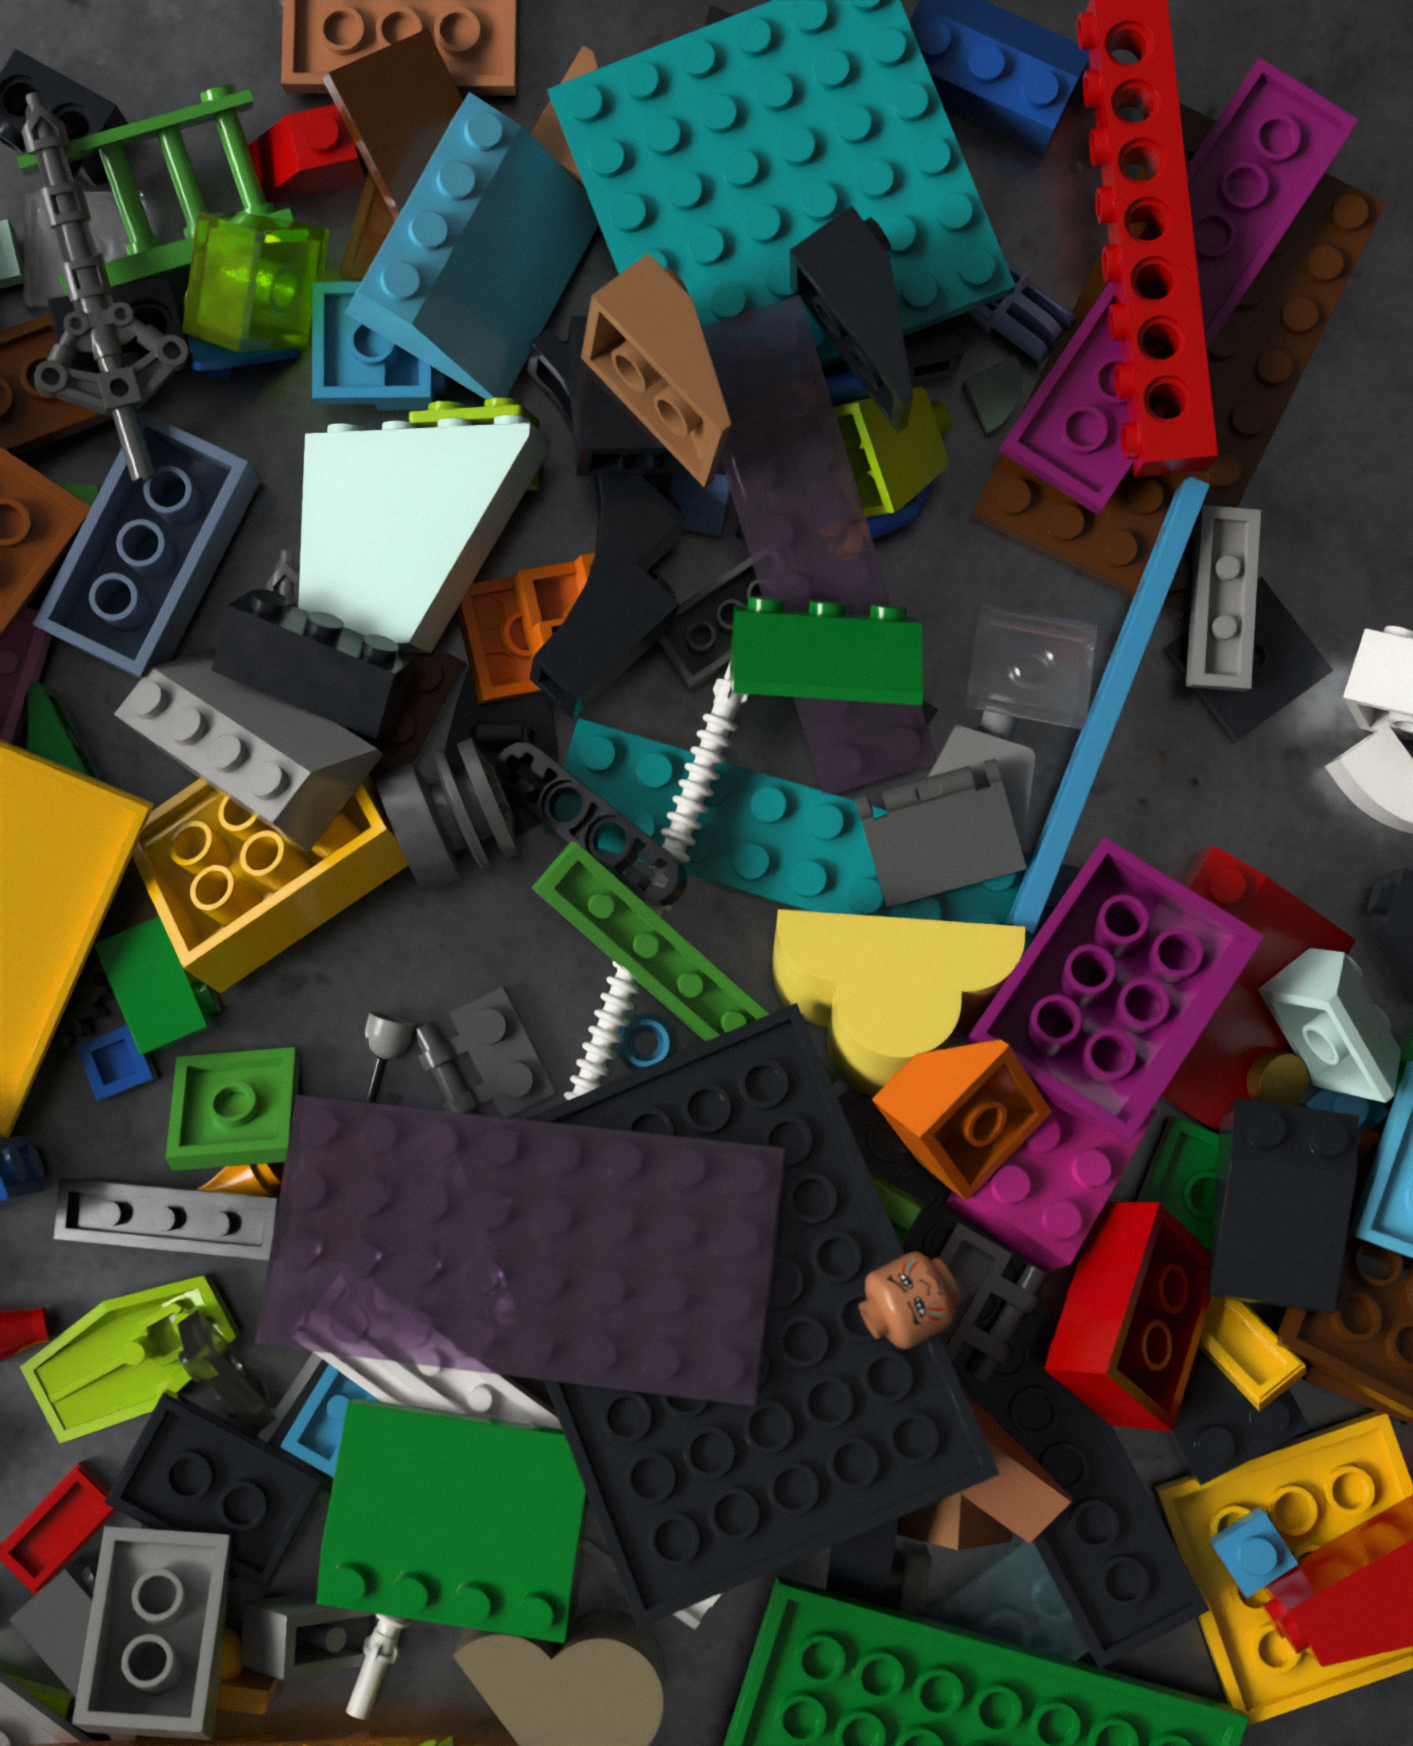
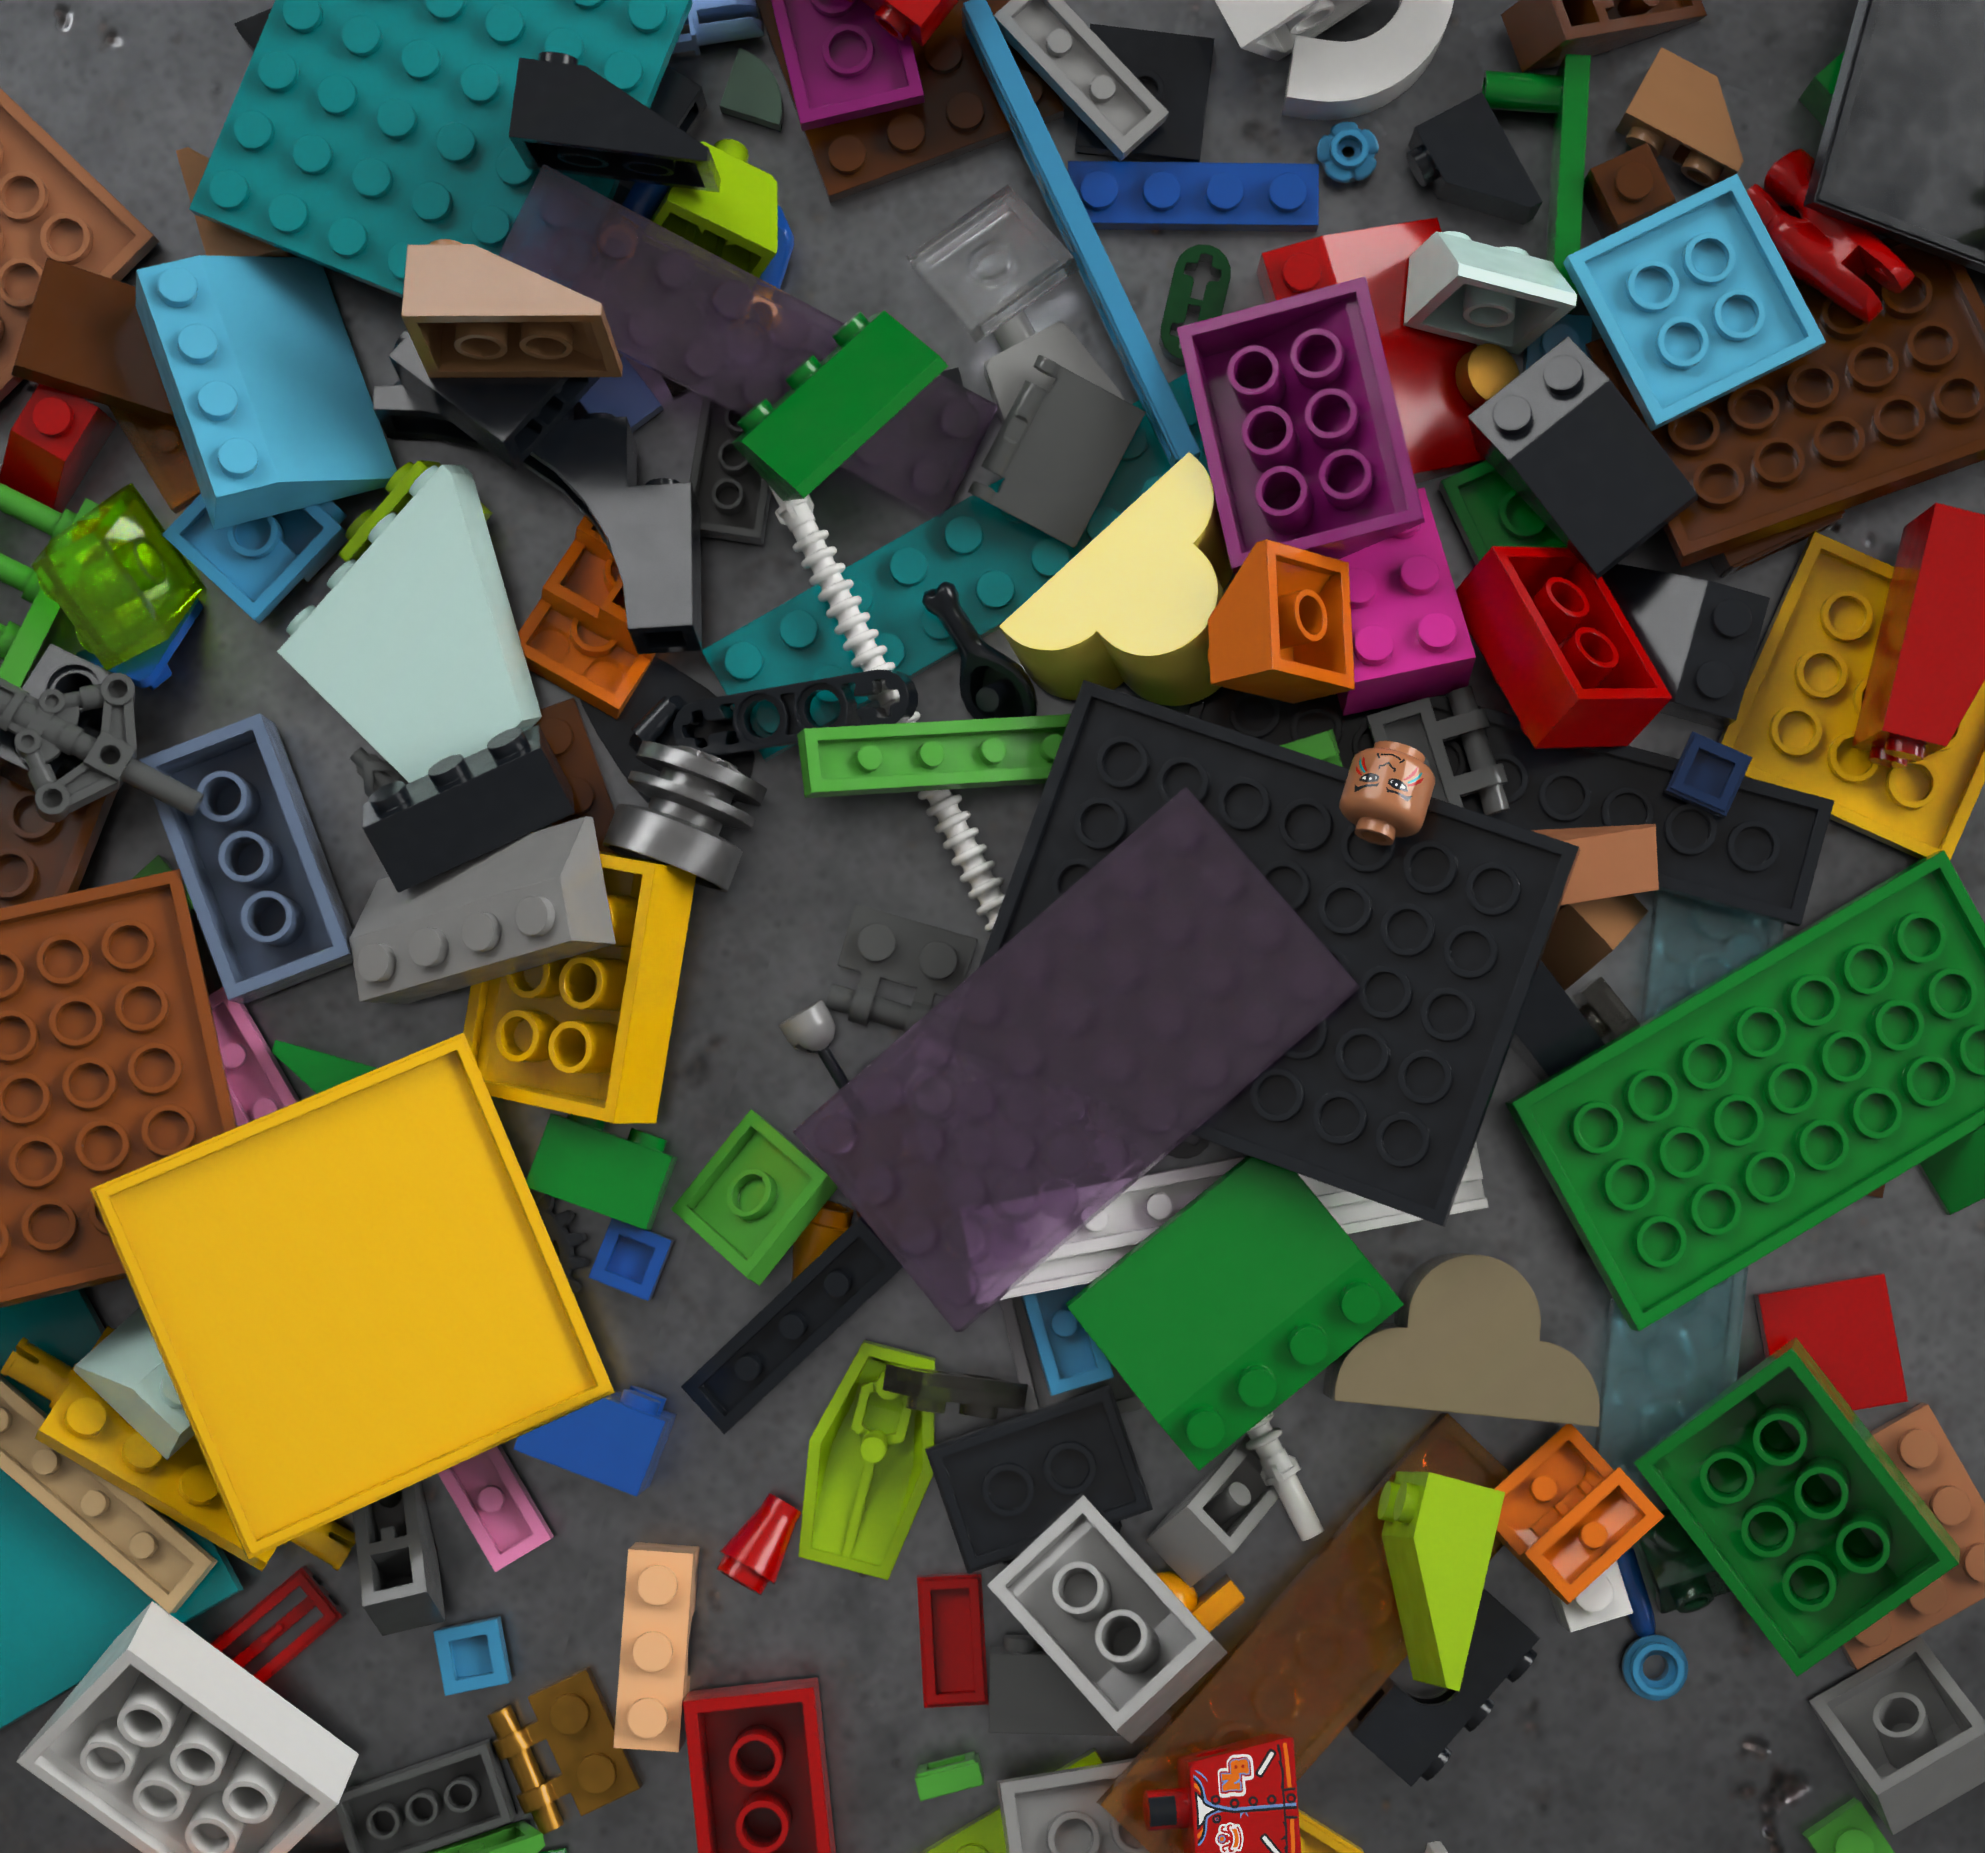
camera: 45 degrees left, 0 degrees up
dark azure plate [616,1013,676,1071] -> none
yellow tile [1198,1297,1307,1412] -> none
dark azure plate [1208,1507,1298,1598] -> none
none -> black piece [922,581,1038,719]
none -> blue plate [1067,161,1319,232]
none -> dark green beam [1159,244,1231,367]
none -> dark azure plate [1317,122,1379,183]
none -> dark blue tile [1664,731,1753,819]

